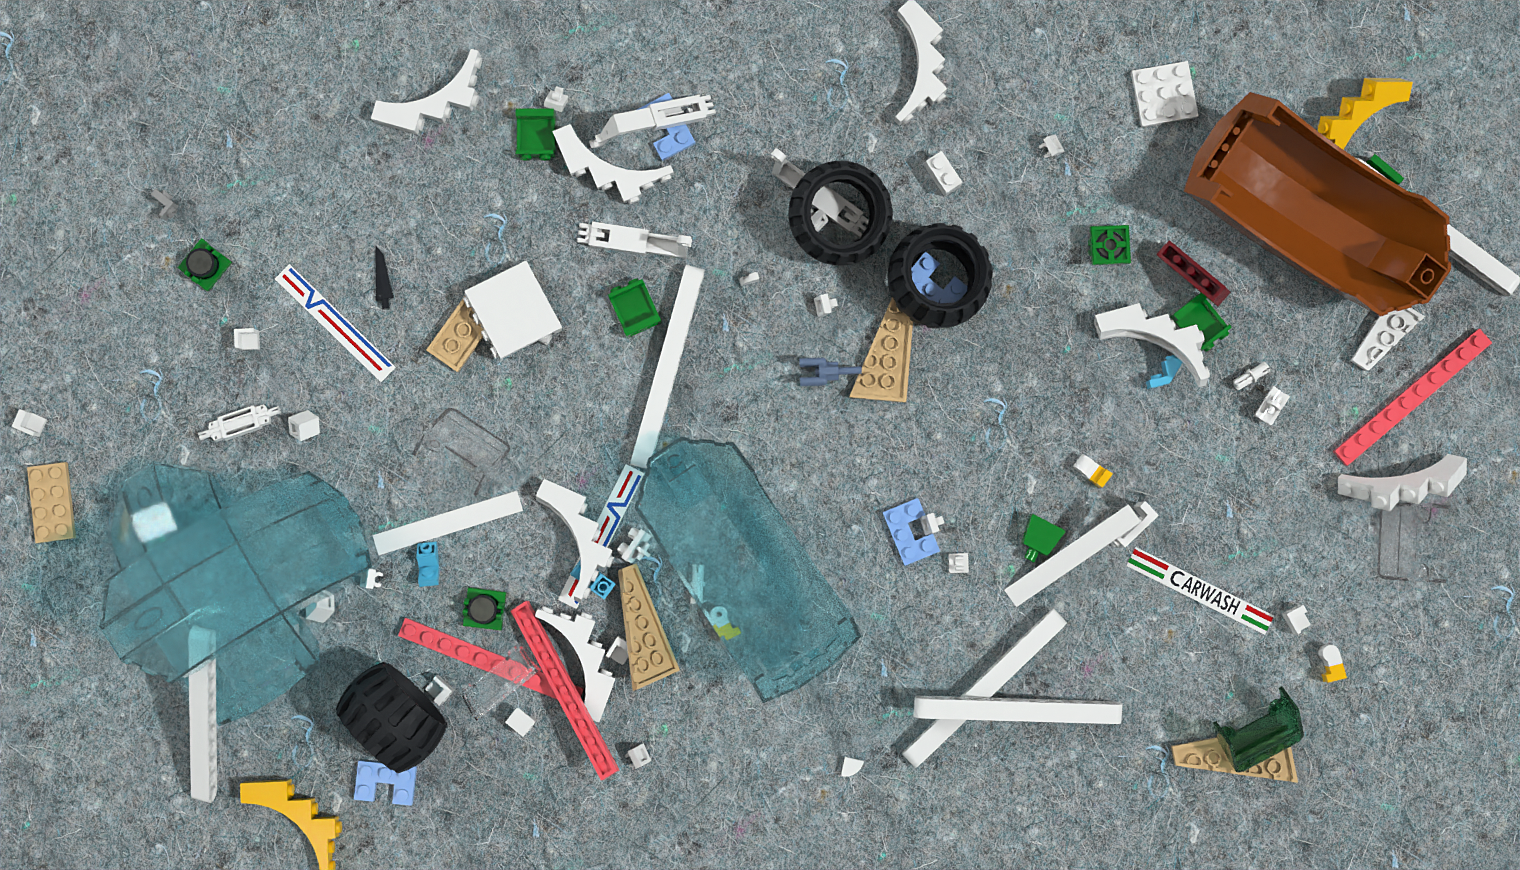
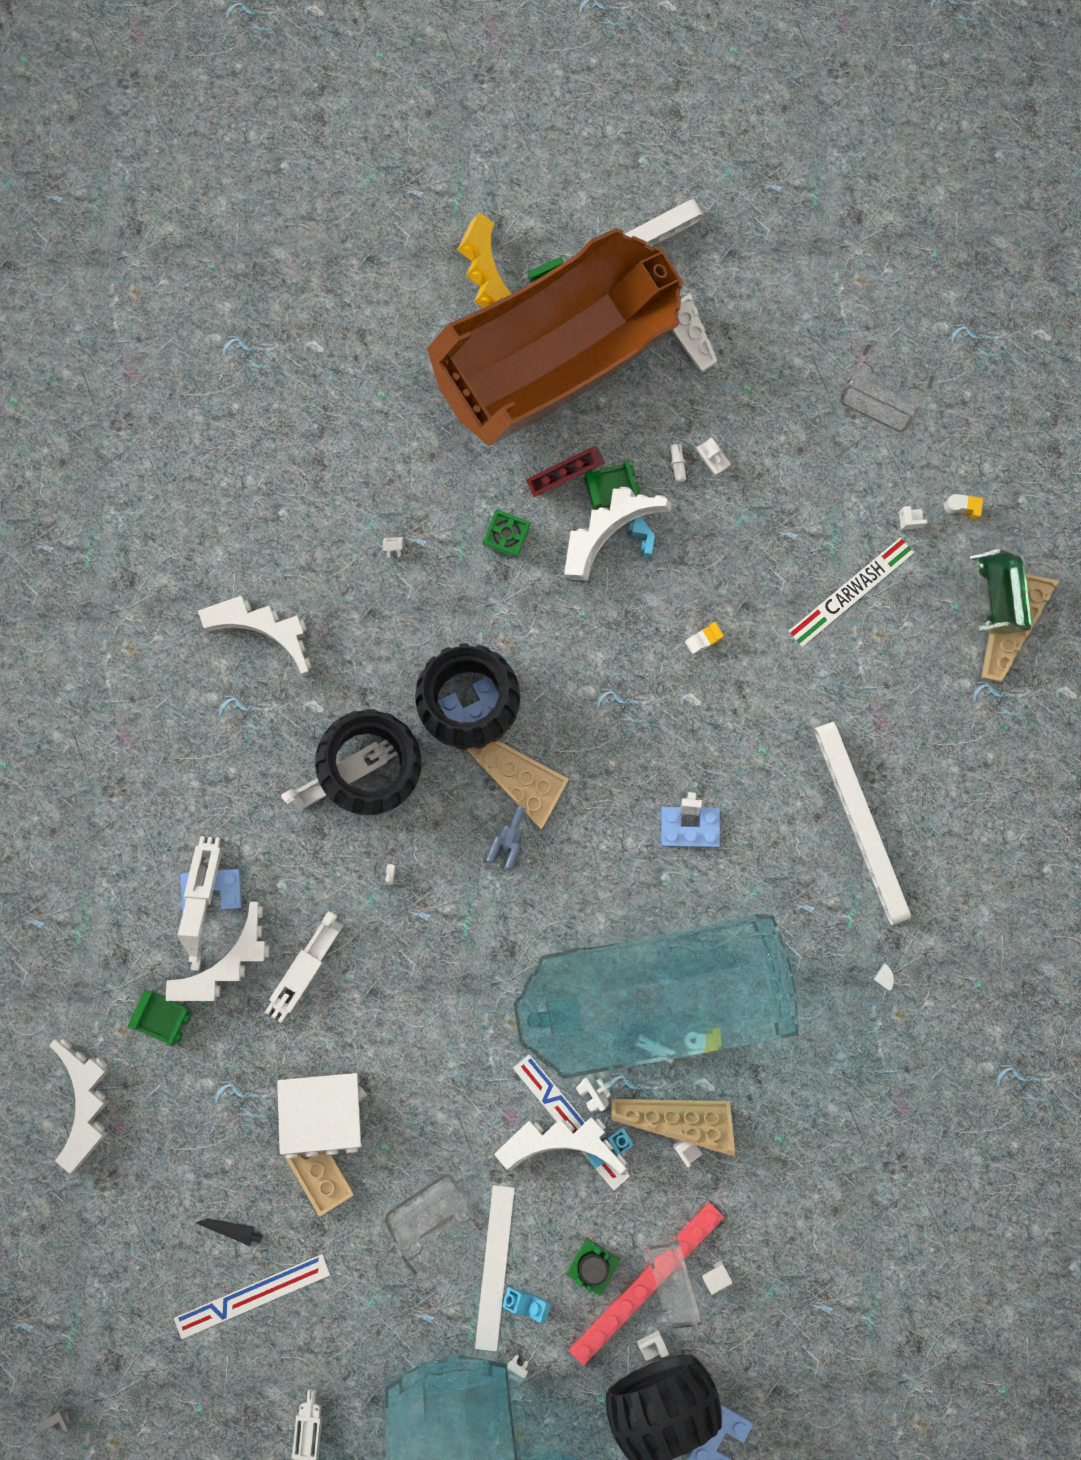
camera: 75 degrees left, 5 degrees down
piece [177,238,232,292] -> none
white panel [234,328,260,350] -> none
white panel [288,410,320,441] -> none
white panel [306,591,334,623] -> none
coral plate [511,601,620,781] -> none
white arch [535,606,616,722] -> none
white tile [544,86,568,112] -> none
green panel [608,278,662,338] -> none
white tile [625,743,651,769] -> none
white beam [631,264,705,470] -> none
white tile [811,209,829,232] -> none
white tile [814,294,838,317] -> none
white beam [914,696,1123,724] -> none
white brick [924,151,963,197] -> none
white tile [948,553,969,573] -> none
white sticker [1004,504,1141,607] -> none
green torso [1021,514,1065,563] -> none
white window [1110,501,1159,548] -> none
white plate [1131,61,1198,128] -> none
coral plate [1333,328,1492,466] -> none
white arch [1338,454,1467,511] -> none

